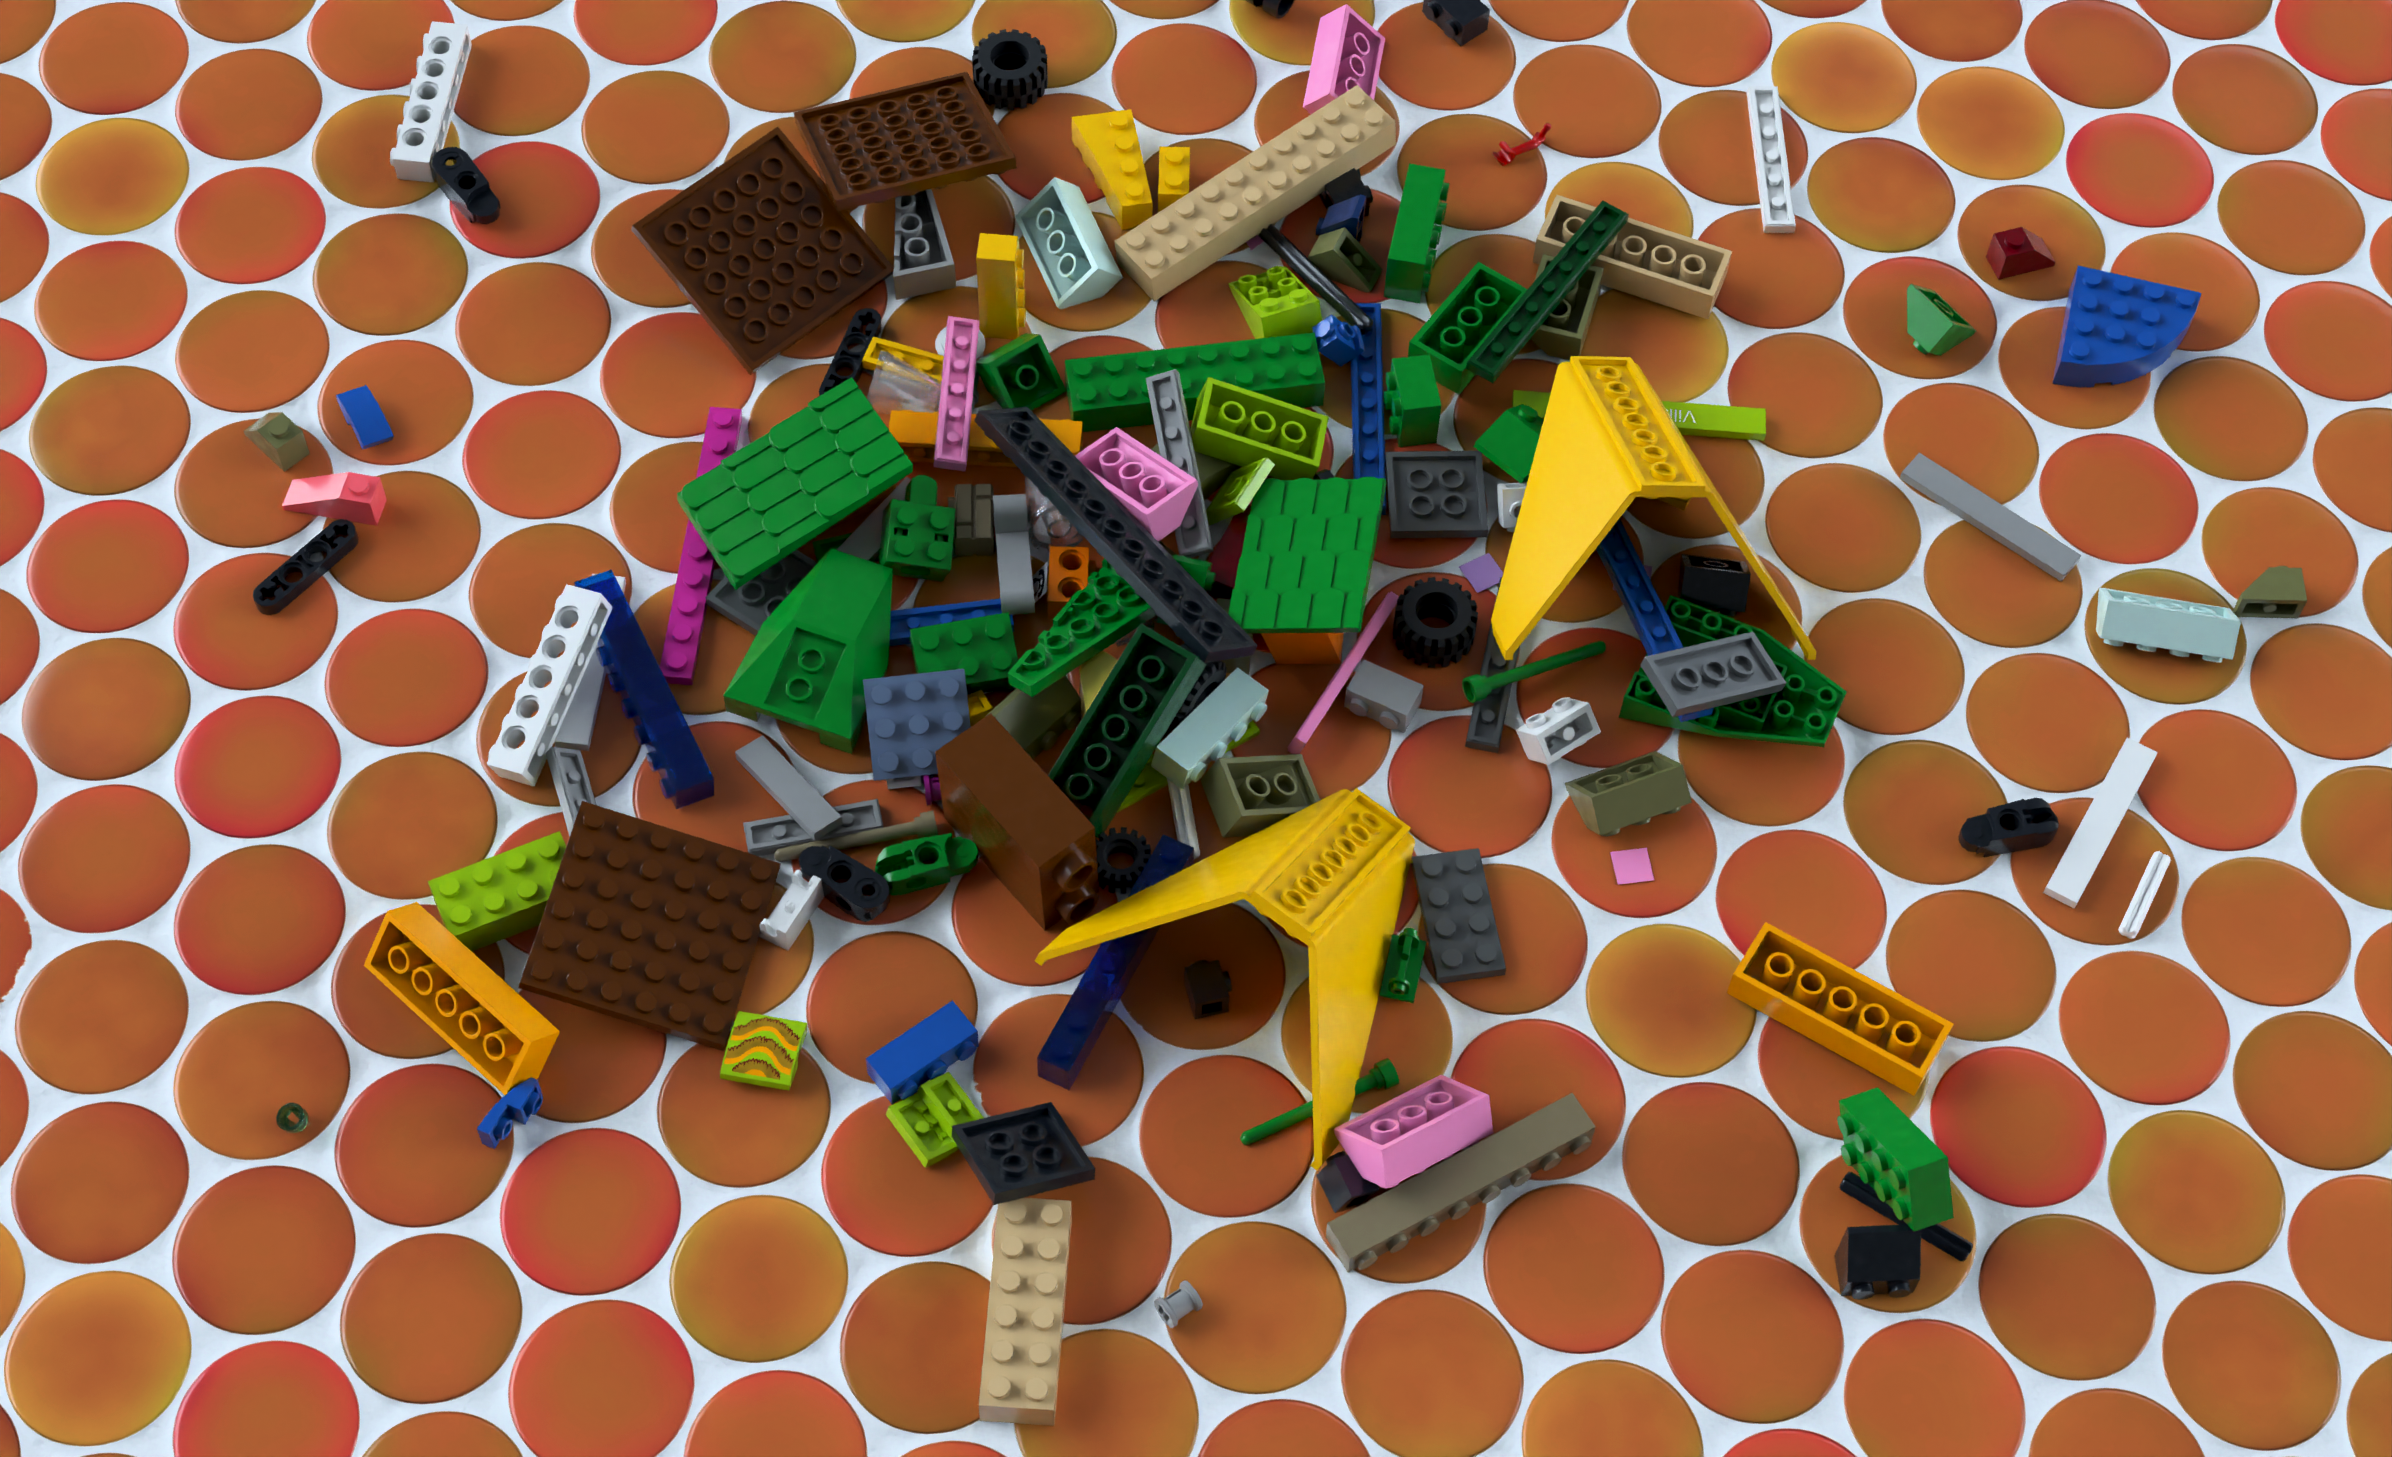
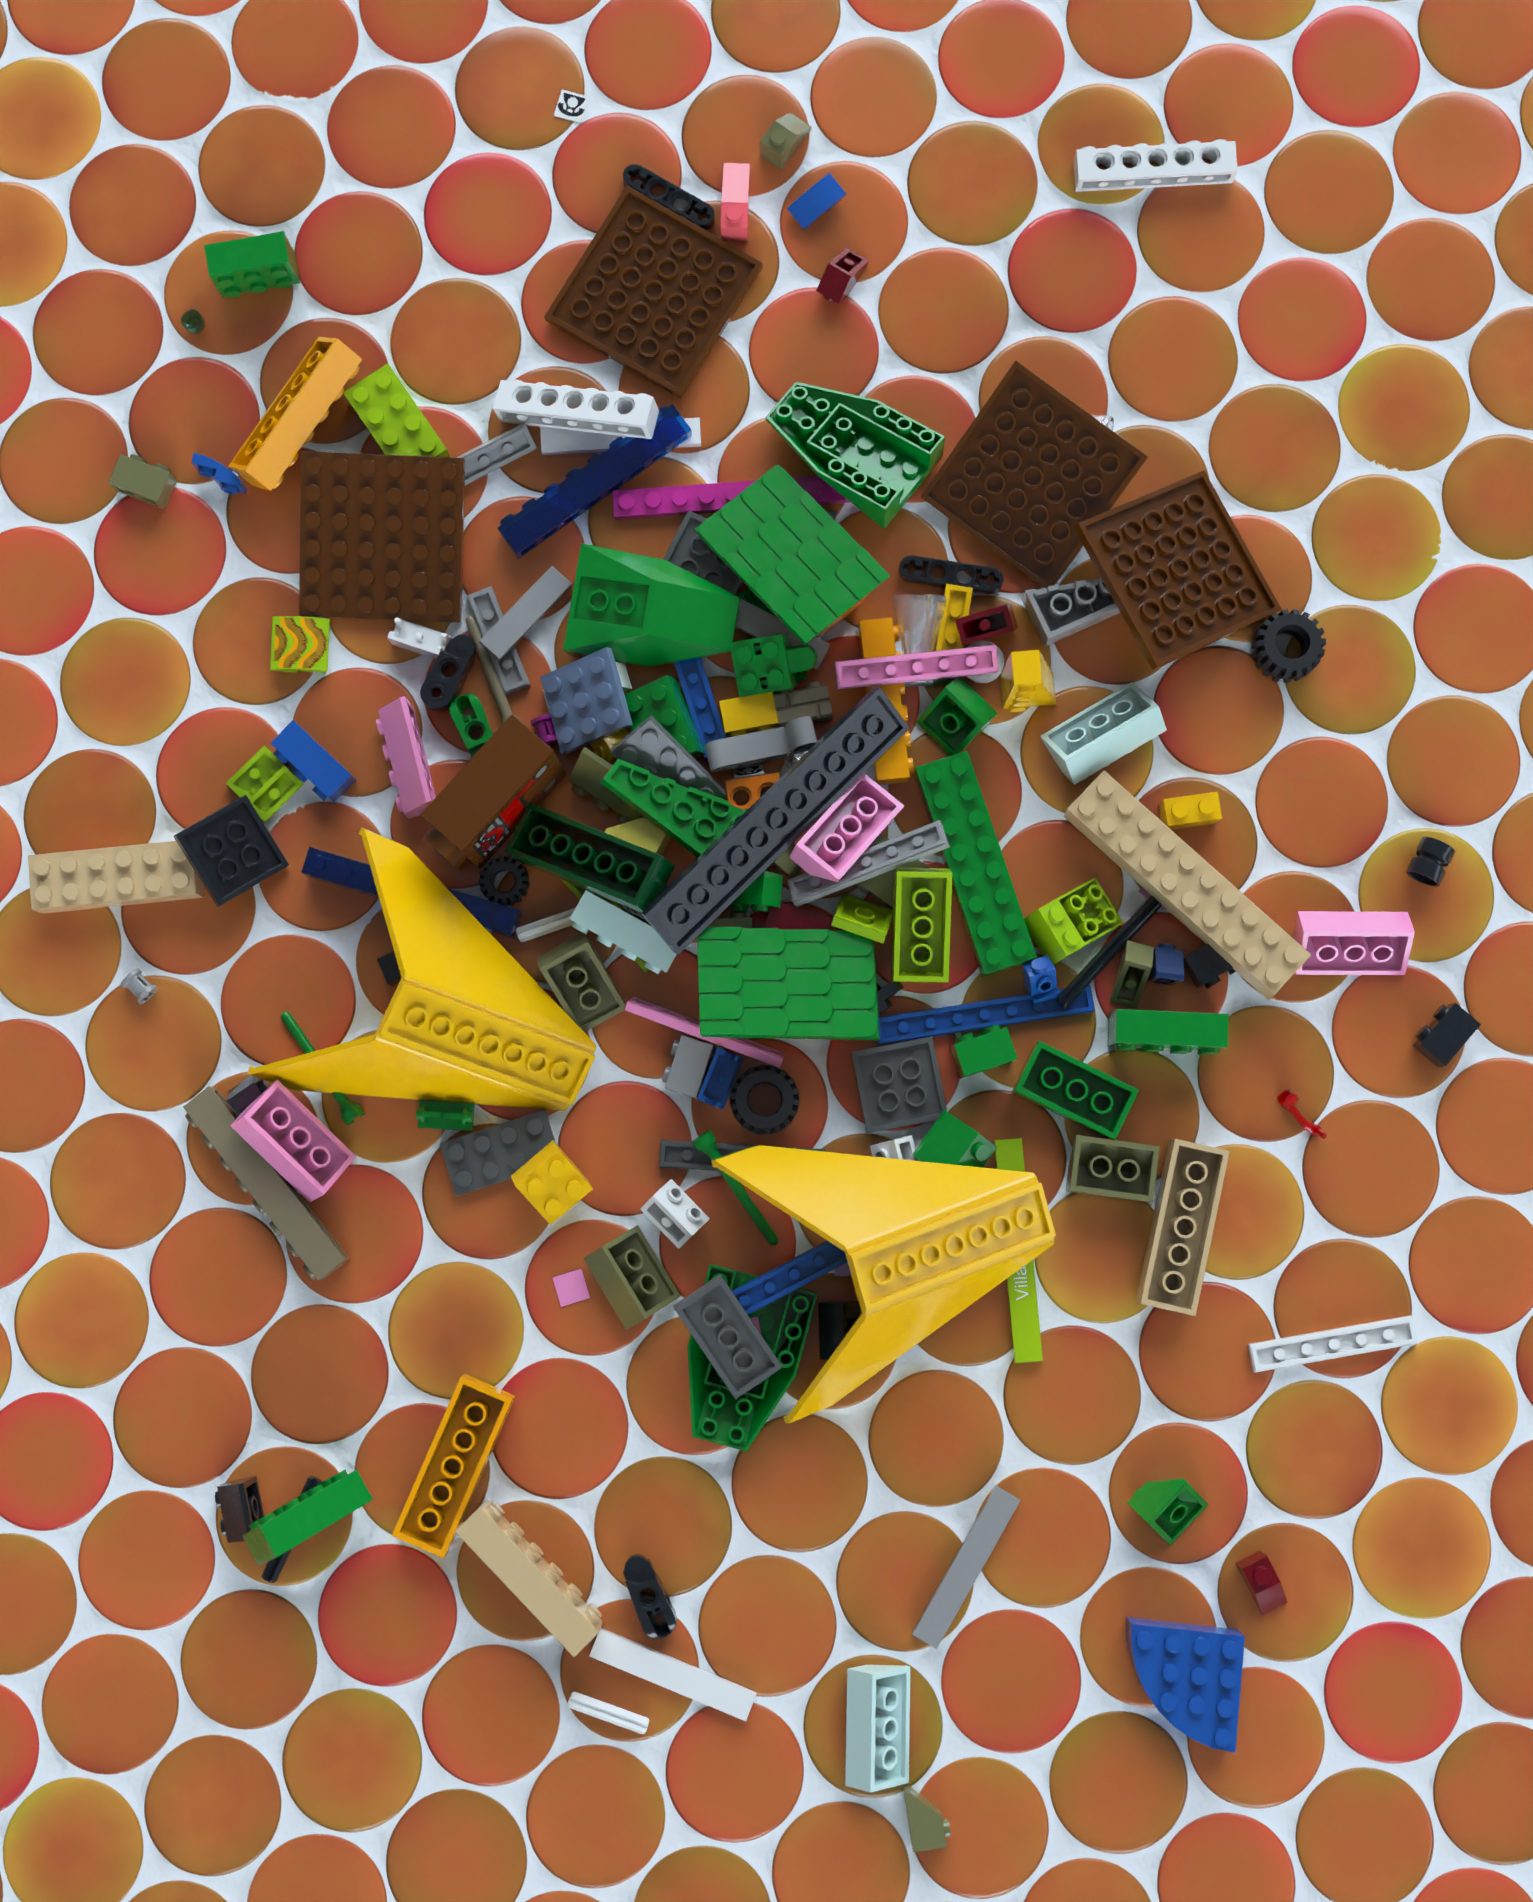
camera: 85 degrees right, 25 degrees up
black piece [432,147,501,224] -> none
yellow wedge [1072,109,1153,230] -> none
lavender sticker [1459,553,1503,593] -> none
dark green tile [1466,200,1629,383] -> none
none -> olive brick [108,454,177,509]
none -> green brick [204,231,300,298]
none -> bright pink slope [376,696,436,819]
none -> tan brick [455,1499,603,1657]
none -> yellow brick [511,1140,593,1225]
none -> reddish brown plate [544,185,763,399]
none -> sticker [554,89,589,123]
none -> dark grey plate [610,715,726,799]
none -> blue hinge [697,1048,744,1110]
none -> yellow brick [719,692,779,738]
none -> green wedge [766,382,945,529]
none -> dark red slope [816,248,869,304]
none -> dark red slope [955,602,1018,646]

